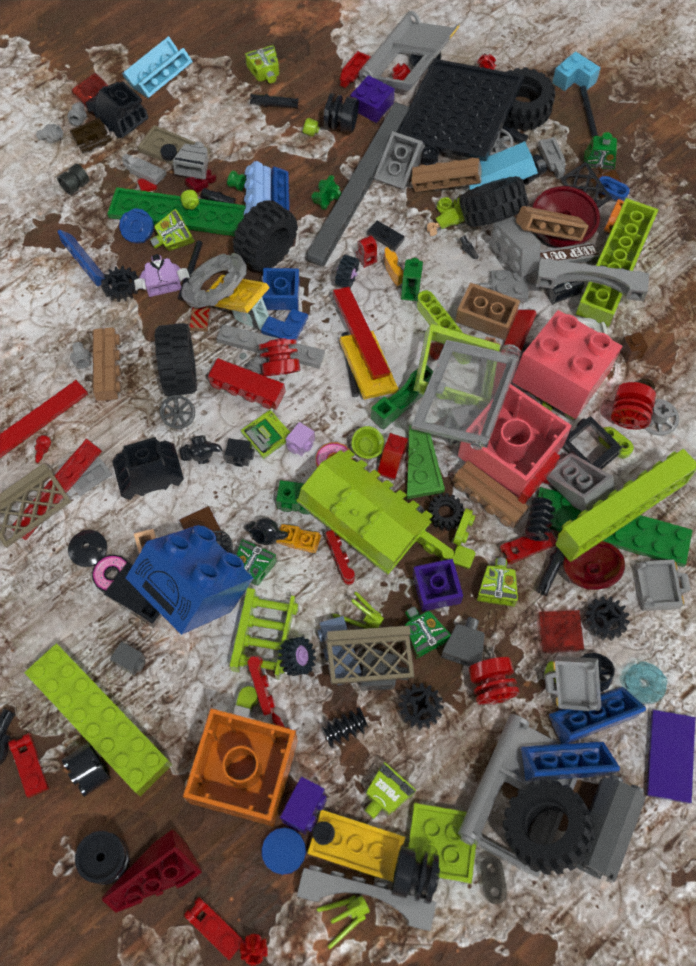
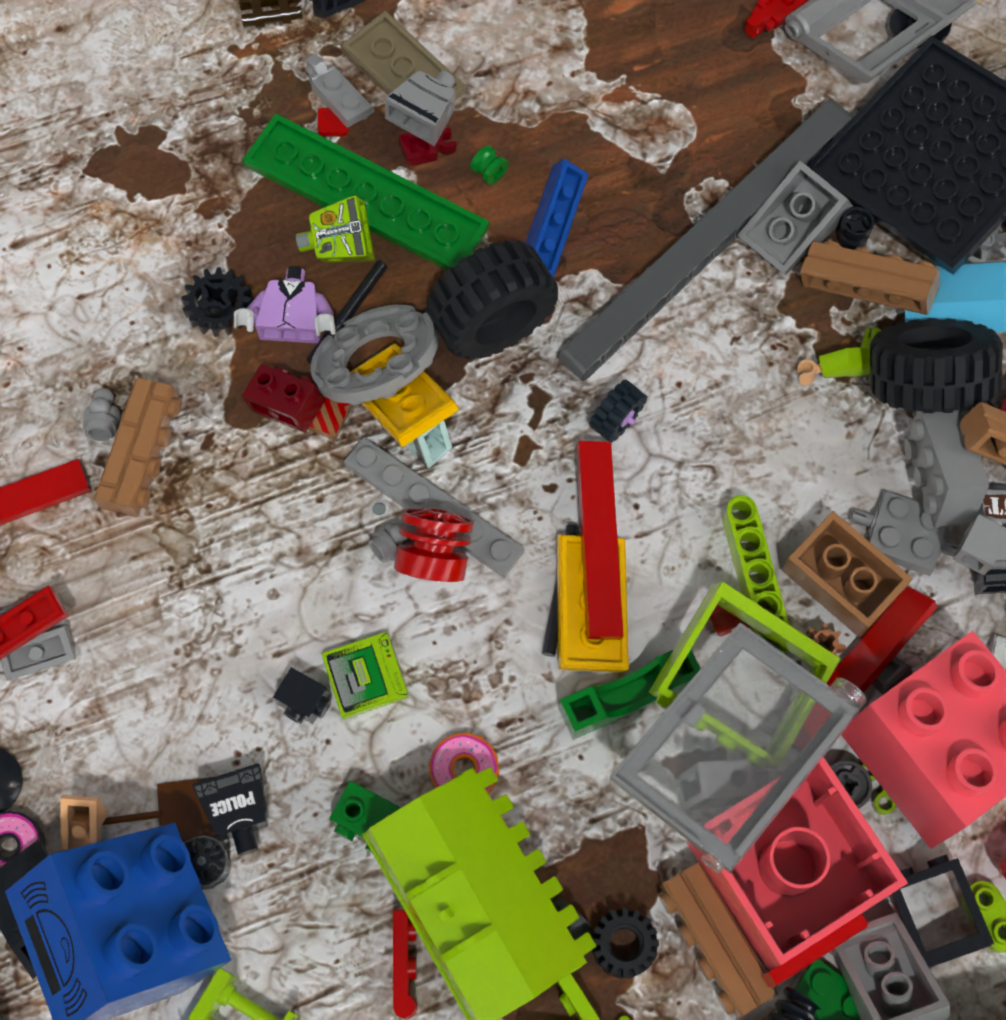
camera: 20 degrees right, 5 degrees up
pearl dark grey wheel [57,163,90,195] -> none
blue slope [58,230,104,286] -> none
black slope [112,437,184,500] -> none
blue tile [119,208,154,244] -> none
black tyre [155,323,197,396] -> none
black tile [160,144,177,161] -> none
dark grey wheel [160,395,196,429] -> none
black piece [179,435,223,464] -> none
lime piece [180,190,199,209] -> none
black pin [201,188,236,204] -> none
red brick [208,358,286,410] -> none
torso [237,539,277,586] -> none
light blue brick [244,161,271,215] -> none
black piece [245,518,288,545] -> none
black pin [250,94,299,109] -> none
blue plate [261,308,308,341] -> none
blue brick [262,268,300,310] -> none
light orange slope [276,524,321,553] -> none
lavender brick [286,422,315,456] -> none
lime piece [302,118,320,137] -> none
green hips [311,175,341,210] -> none
black wheel [324,93,359,133] -> none
dark purple brick [350,75,395,123] -> none
lime helmet [351,426,385,459] -> none
red leg [355,235,377,268] -> none
black plate [367,220,405,251] -> none
red slope [378,433,408,480] -> none
light orange slope [384,247,404,287] -> none
red gear [392,63,411,81] -> none
green torso [401,258,423,302] -> none
bright green wing [407,422,445,499] -> none
lime plate [437,197,454,213] -> none
lime plate [453,508,476,546] -> none
black bar [459,235,479,259] -> none
none -> black torso [192,763,268,856]
none -> dark red brick [241,364,325,433]

